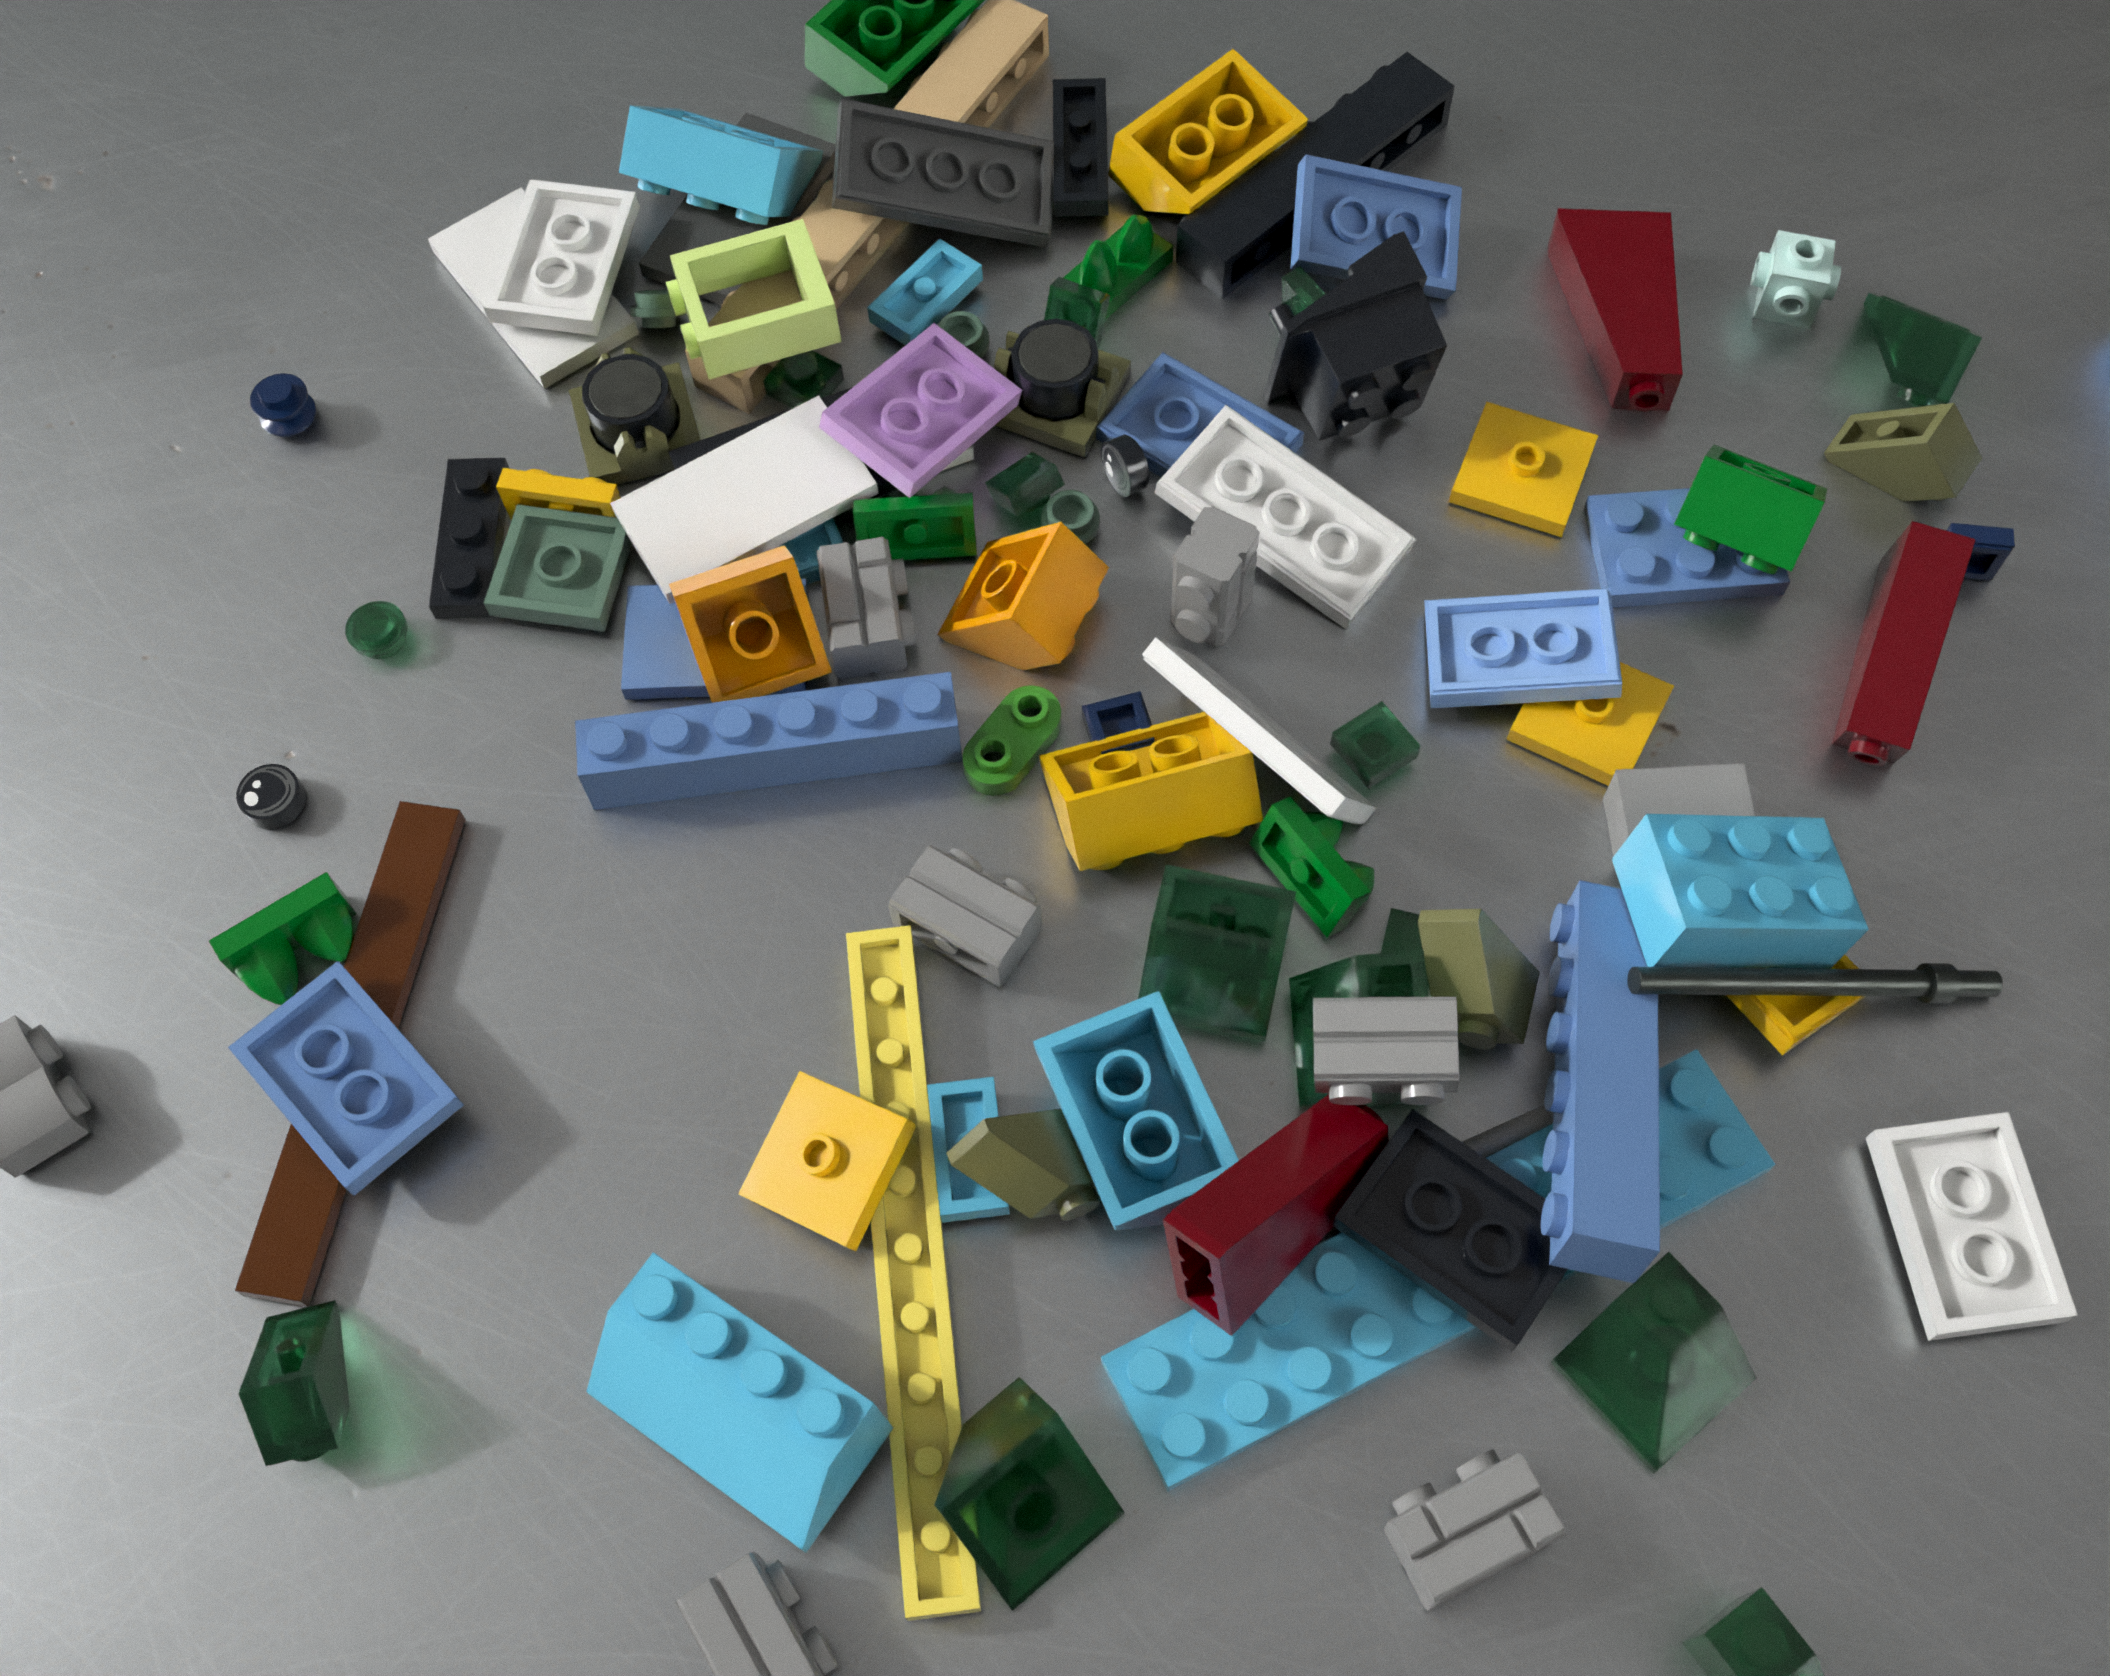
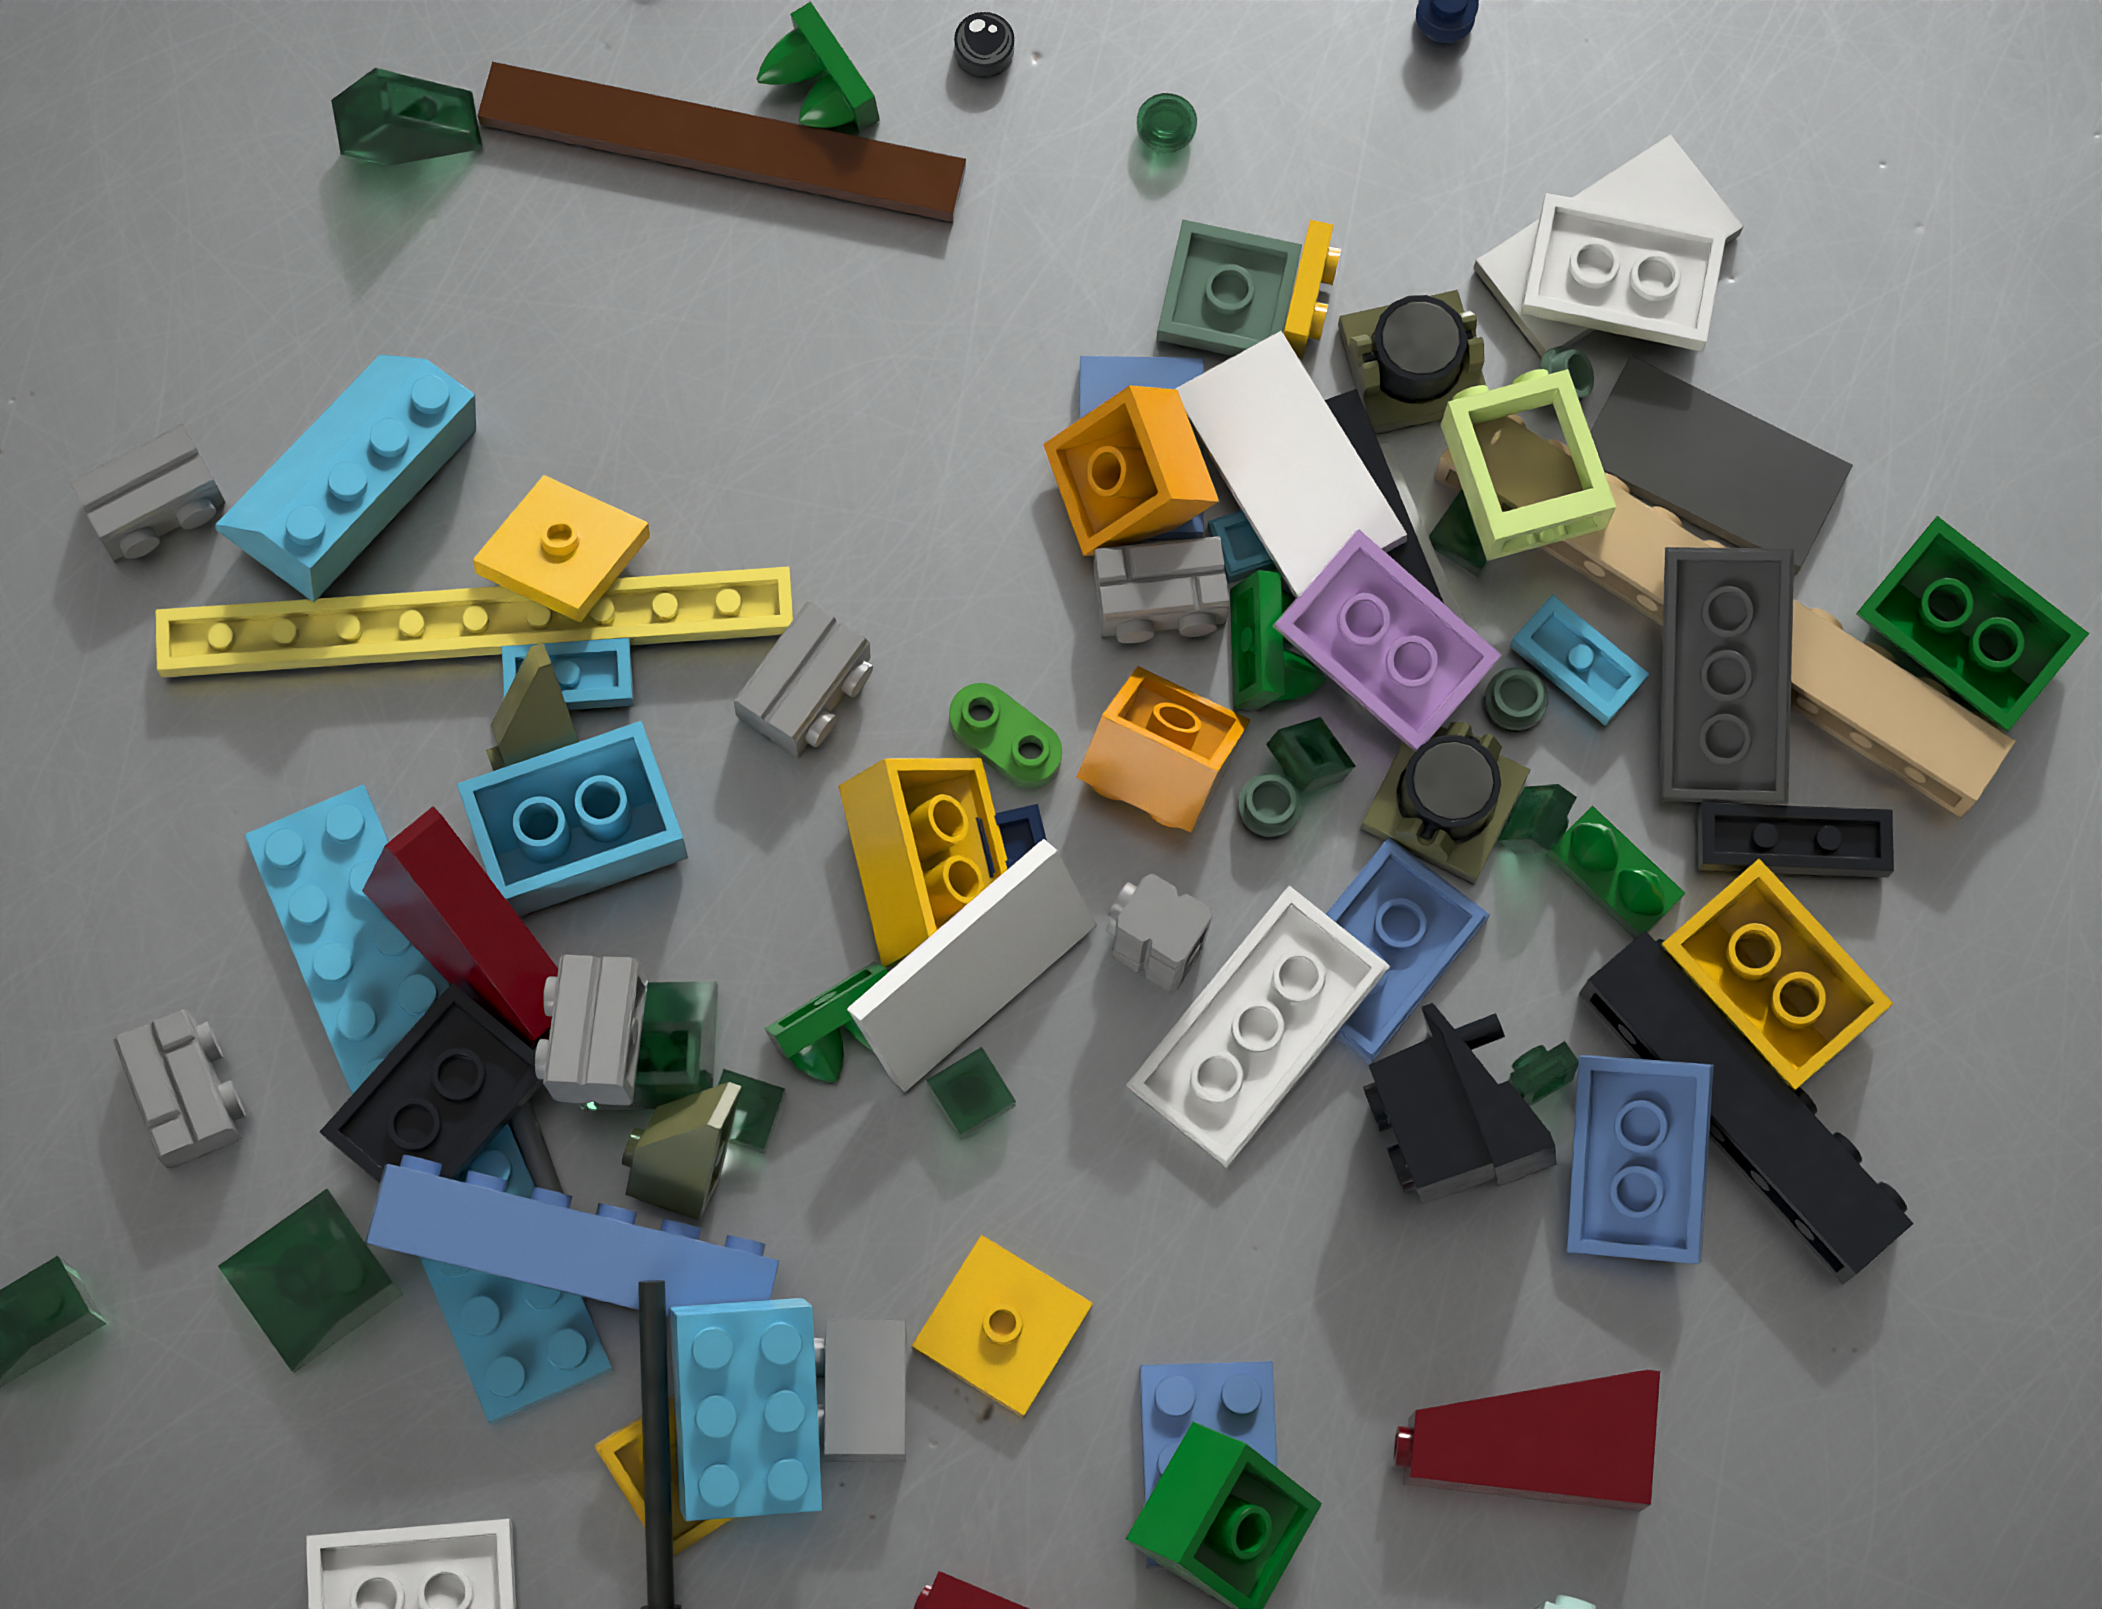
camera: 85 degrees right, 10 degrees up
medium blue plate [228,961,464,1196] -> none
black plate [429,458,510,619] -> none
medium blue brick [575,672,963,810] -> none
medium azure slope [619,105,823,225] -> none
clear green slope [934,1377,1125,1611] -> none
black tile [1101,434,1150,497] -> none
clear green slope [1138,864,1296,1042] -> none
light blue tile [1424,588,1622,708] -> none
yellow plate [1449,401,1598,537] -> none

